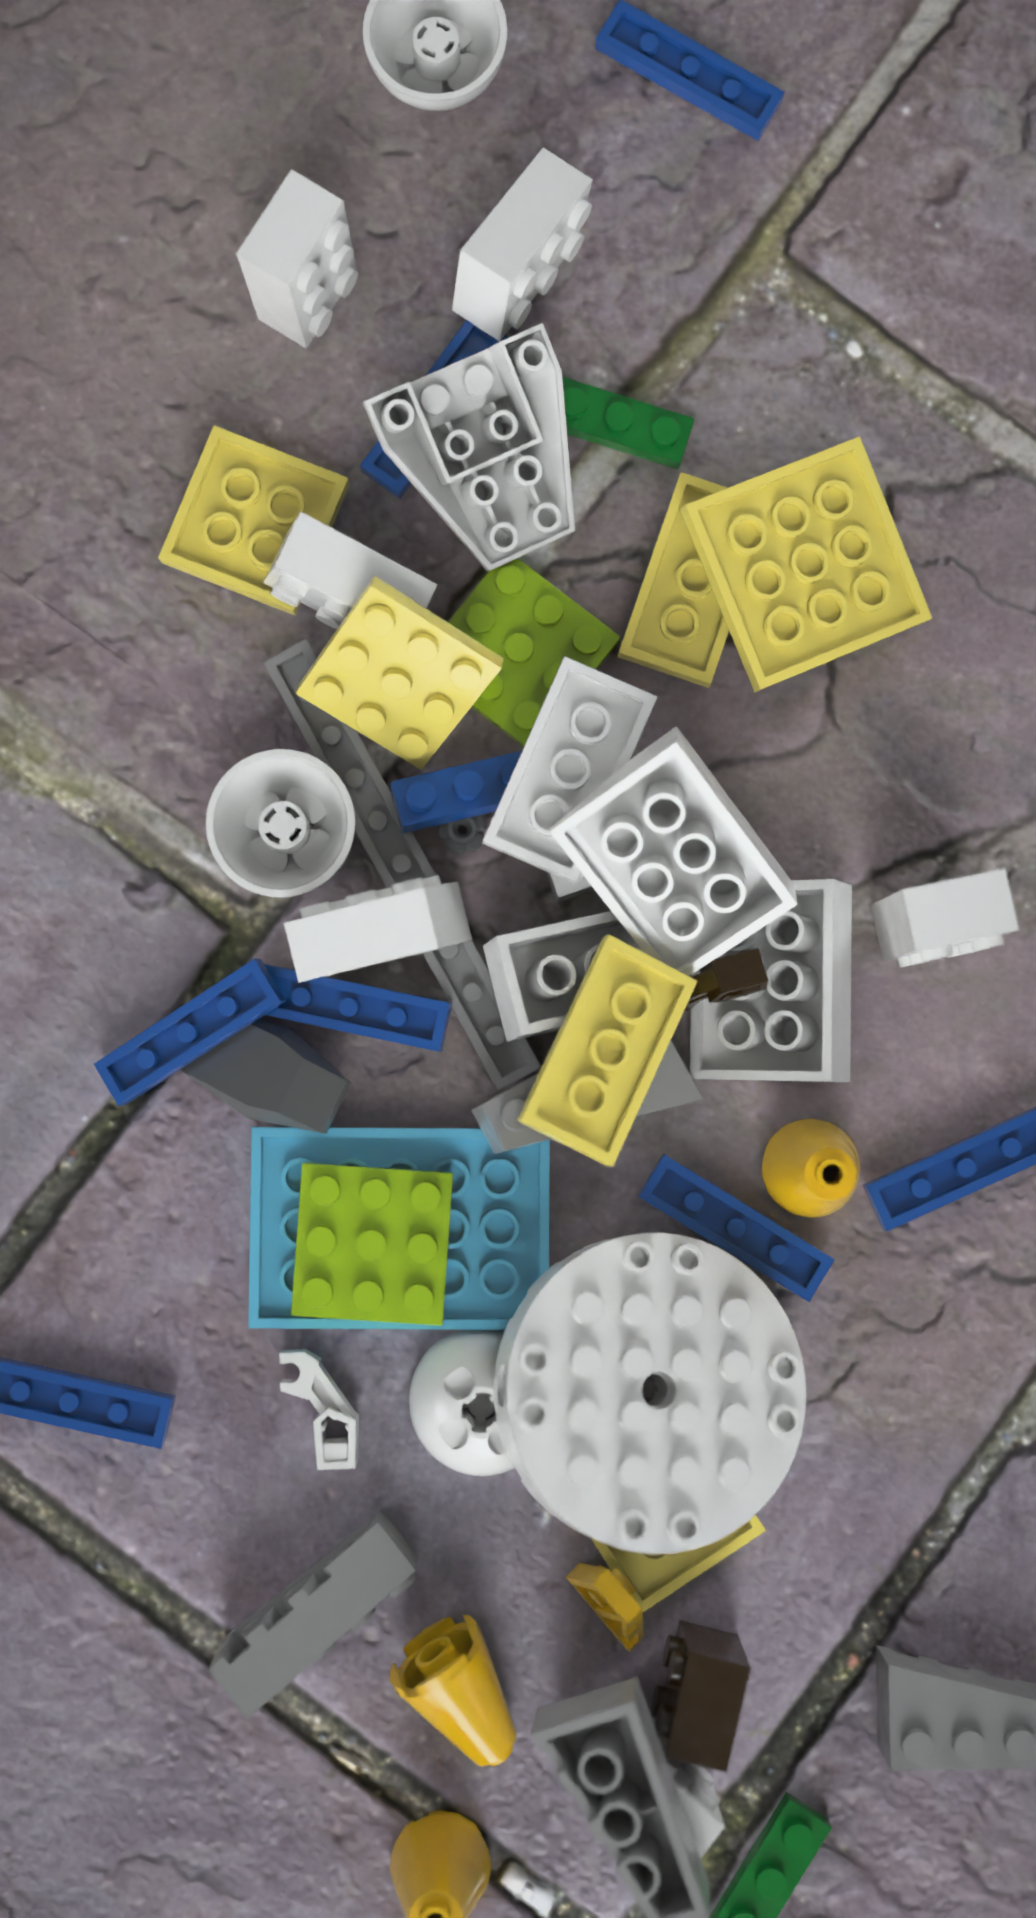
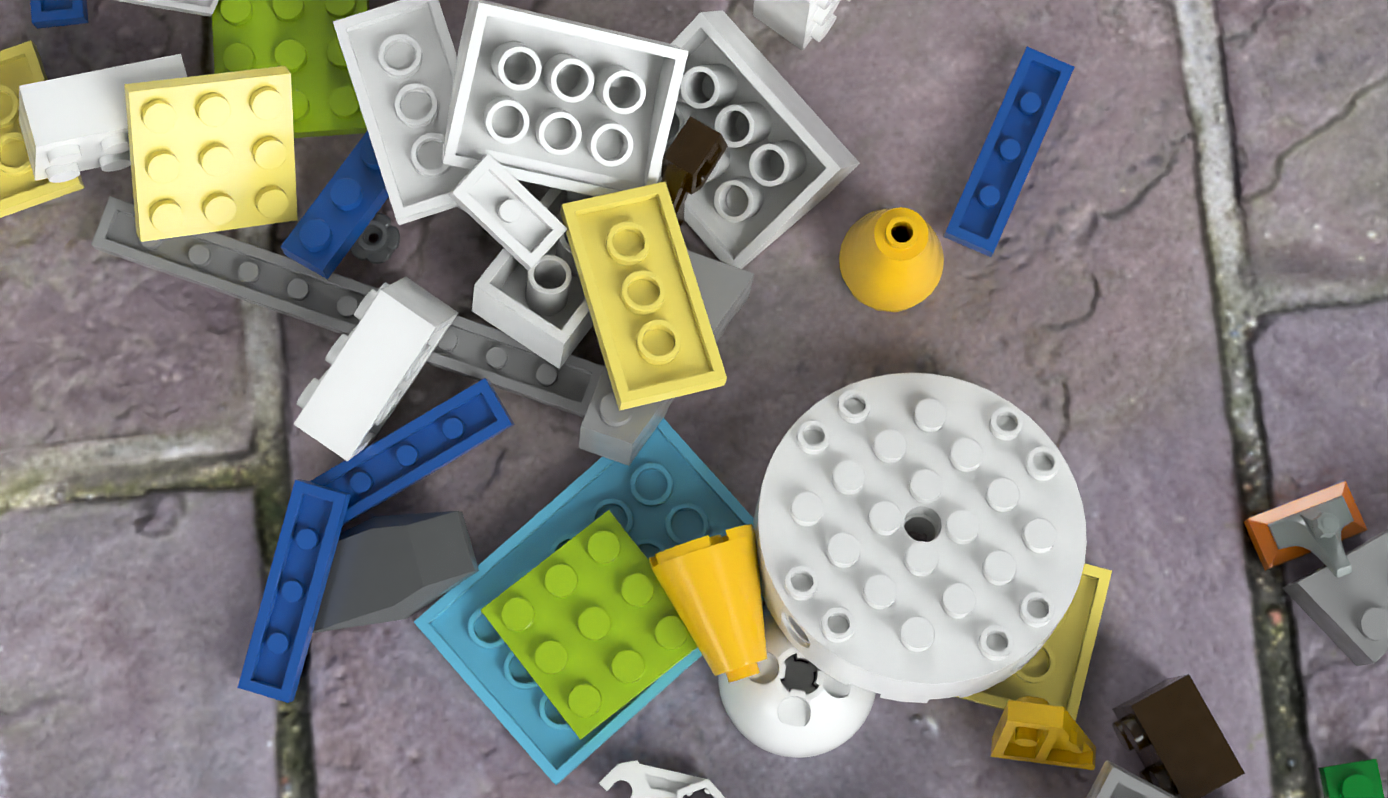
camera: 40 degrees left, 5 degrees down
white piece [206,749,355,898] -> none
blue plate [637,1154,835,1302] -> none
none -> white plate [448,153,567,270]
none -> yellow cone [648,524,767,683]
none -> piece [1244,481,1368,578]

